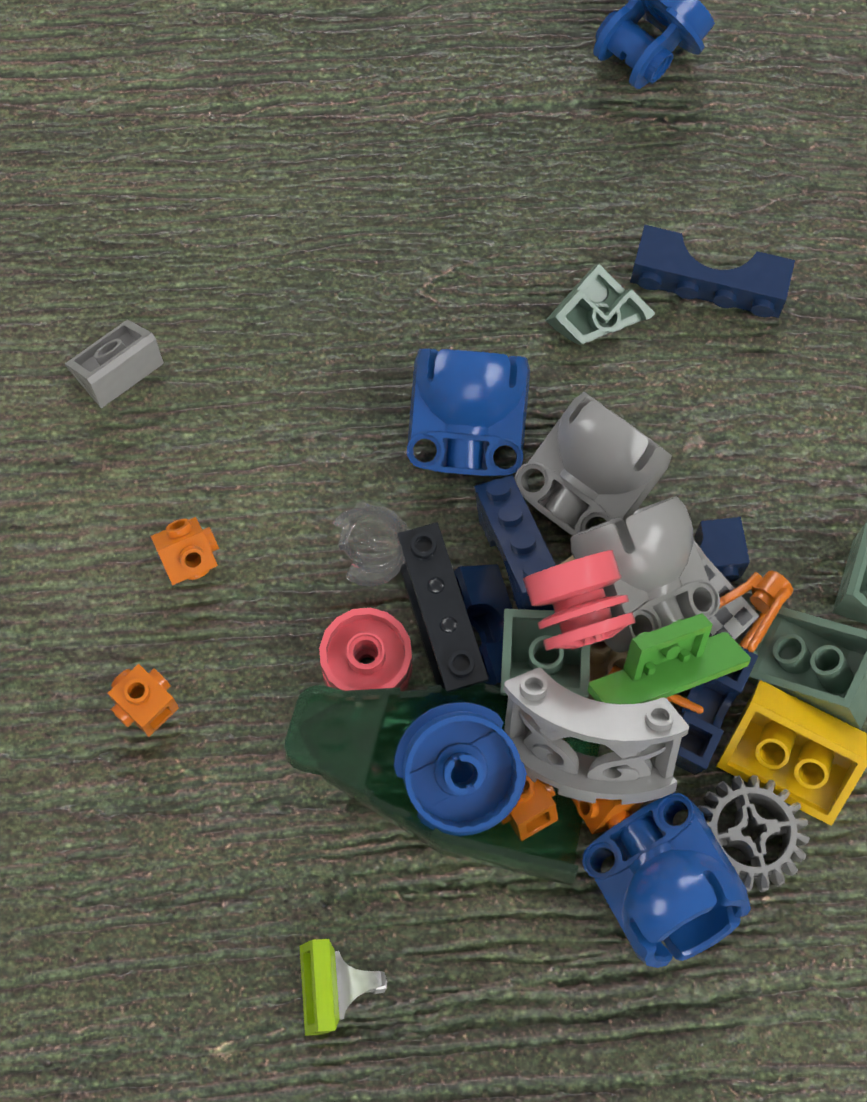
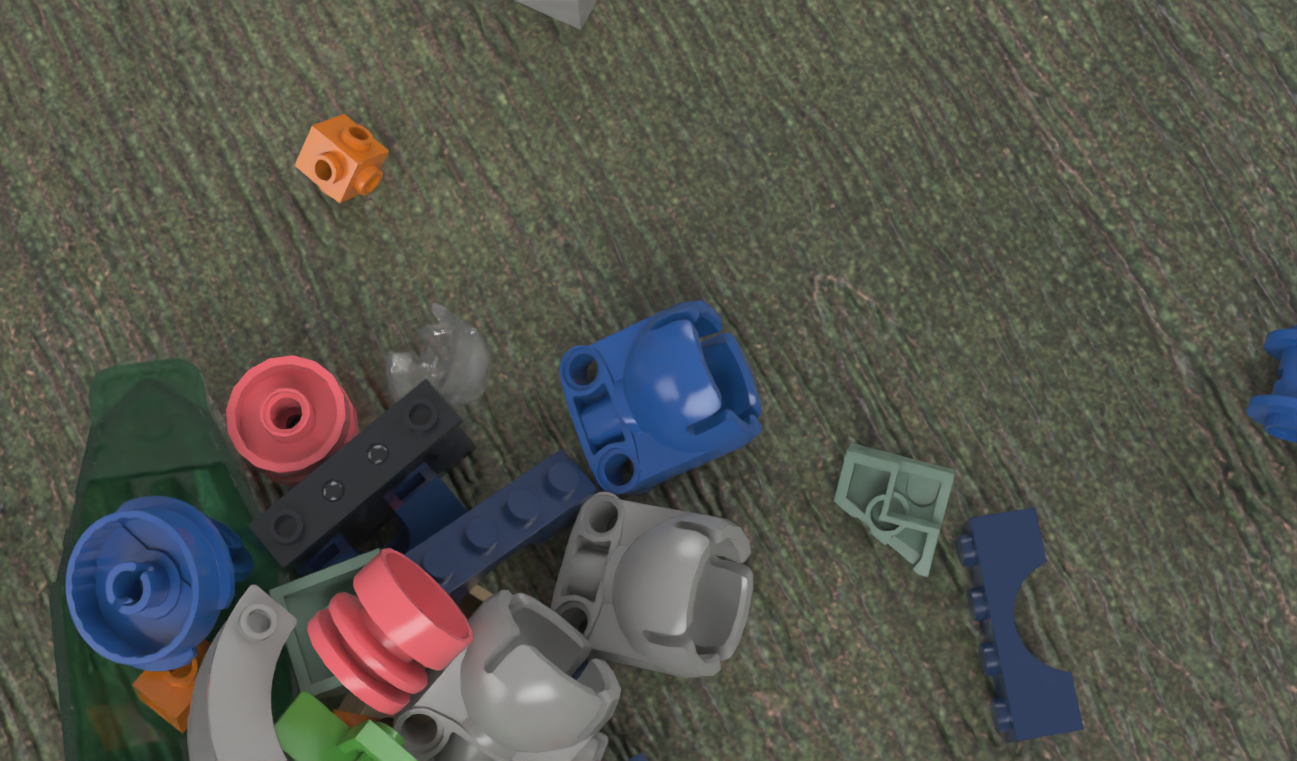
camera: 70 degrees right, 5 degrees up
orange brick [108,664,179,737] -> none

